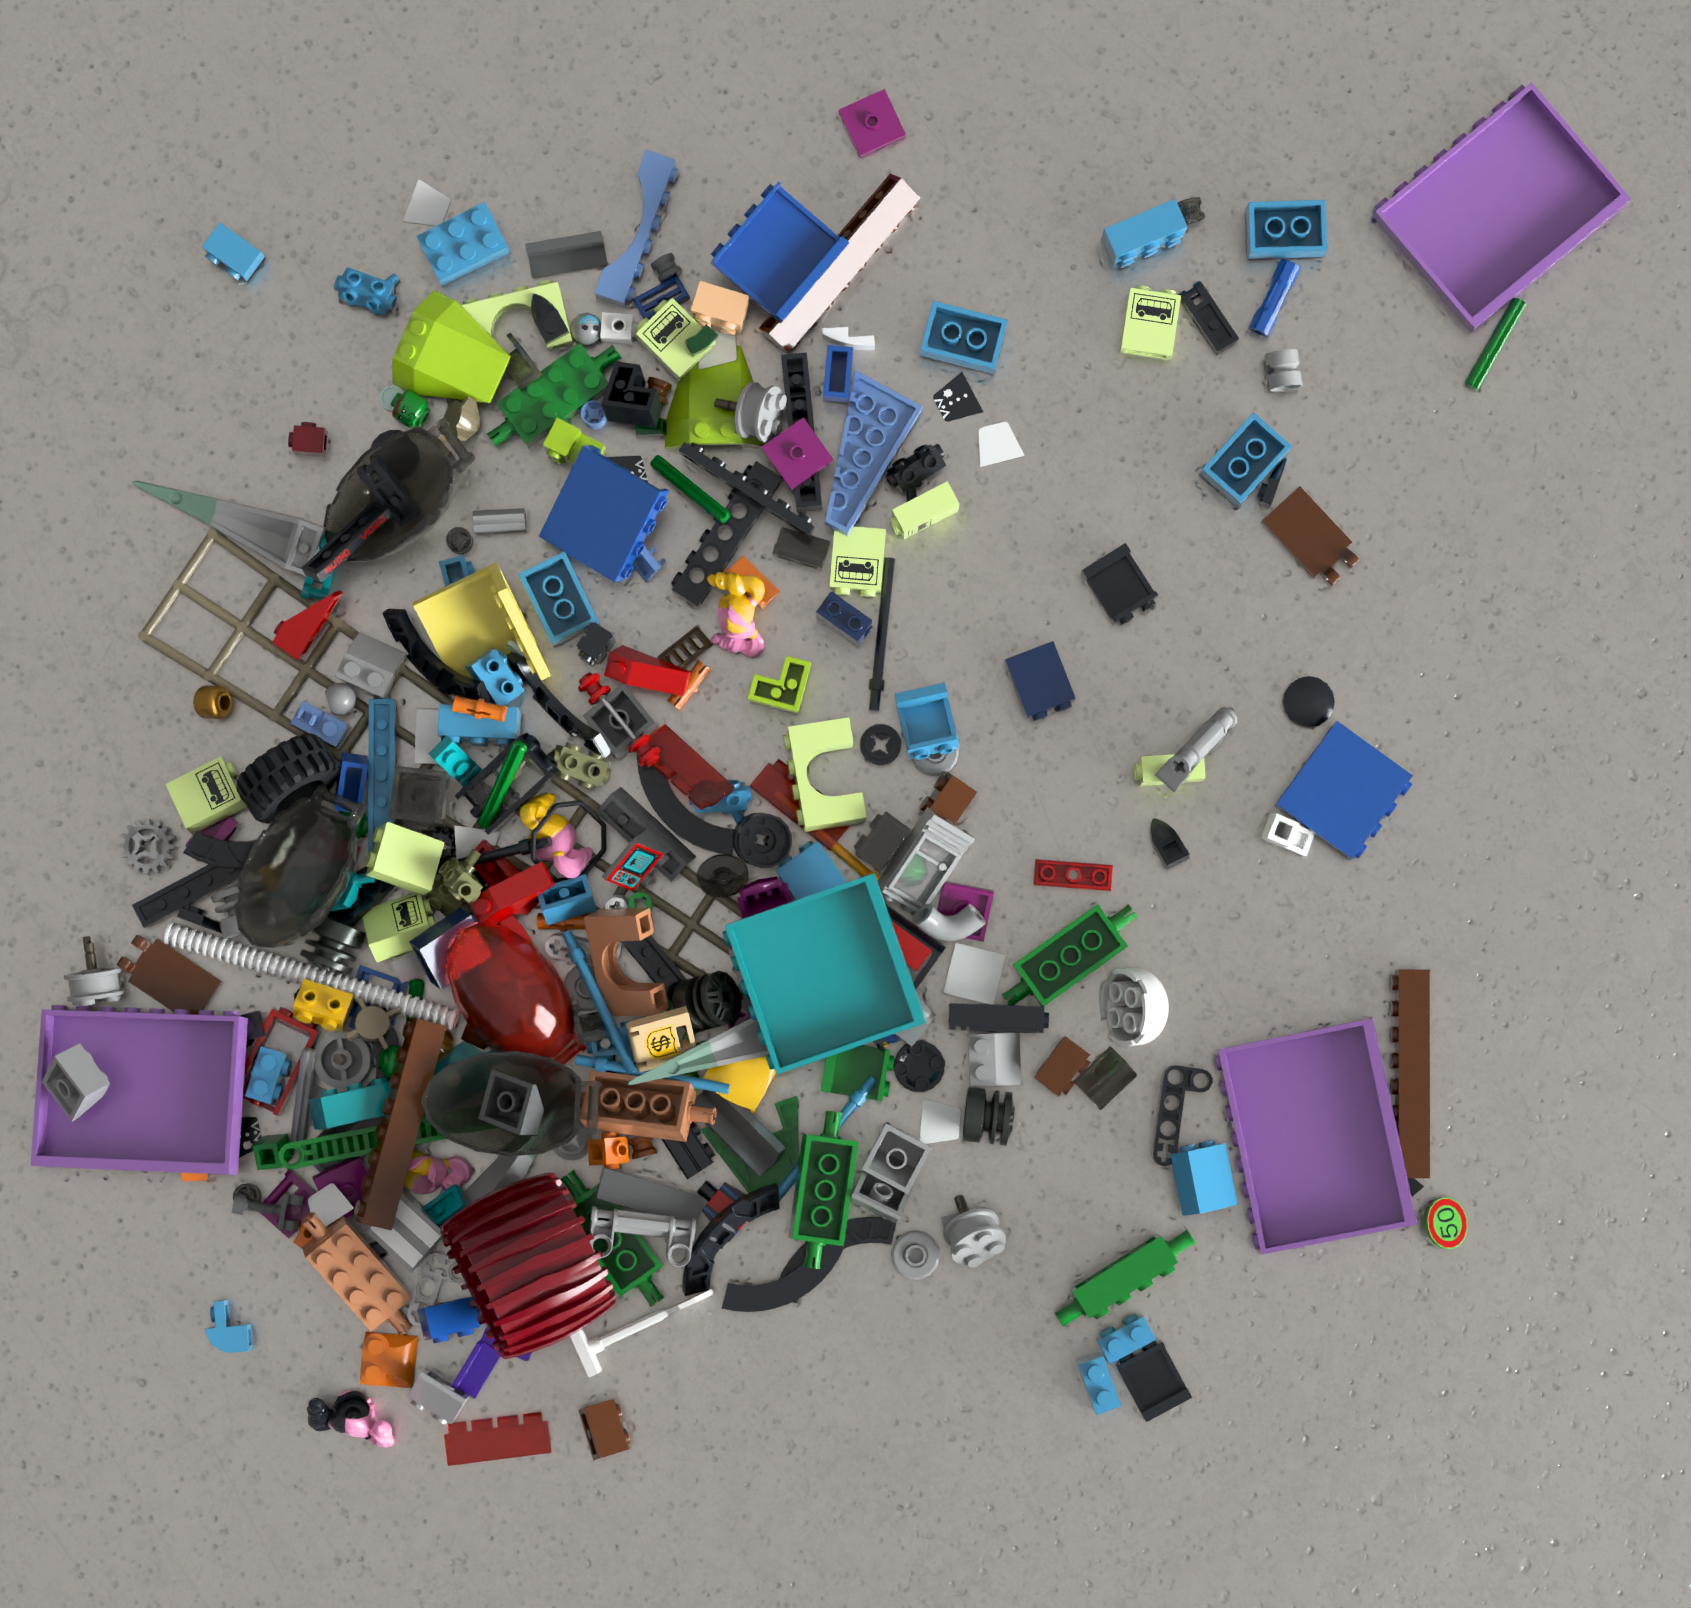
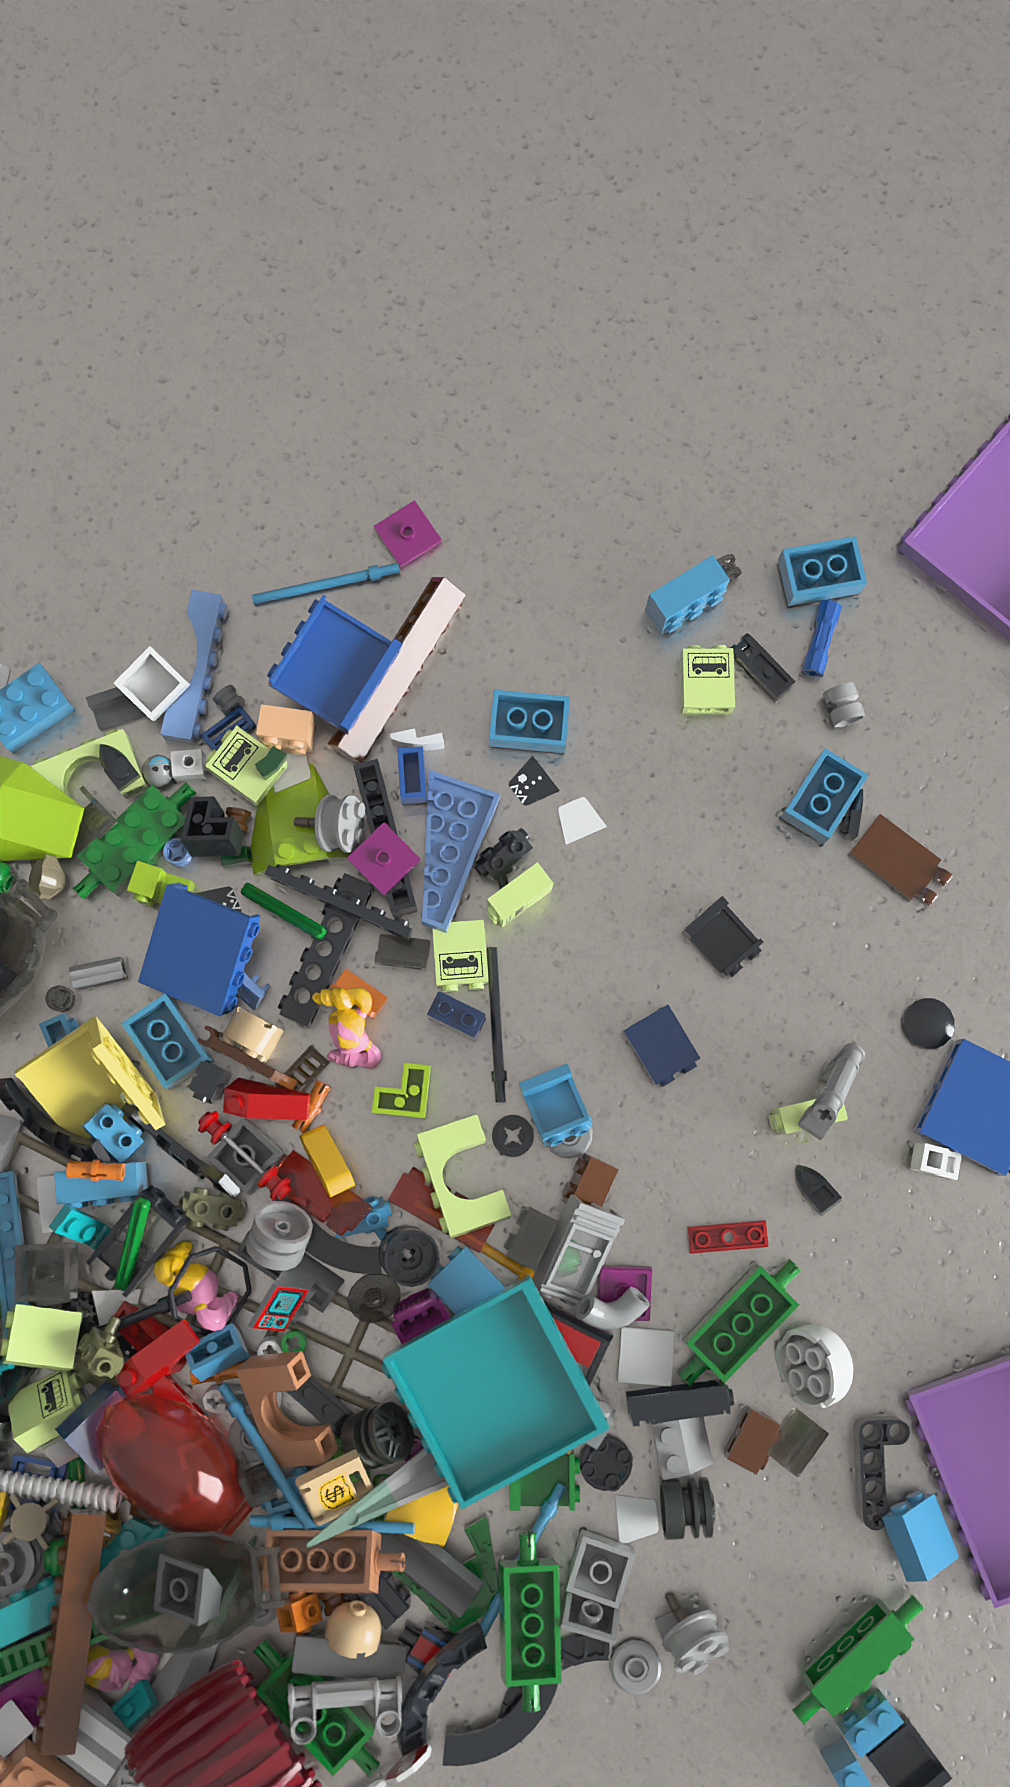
camera: 15 degrees left, 5 degrees down
none -> white piece [114,646,190,721]
none -> reddish brown tile [197,1026,297,1090]
none -> tan brick [221,1007,284,1063]
none -> light grey wheel [246,1201,313,1271]
none -> dark azure bar [252,563,400,604]
none -> yellow beam [299,1124,355,1197]
none -> tan cylinder [325,1601,381,1658]

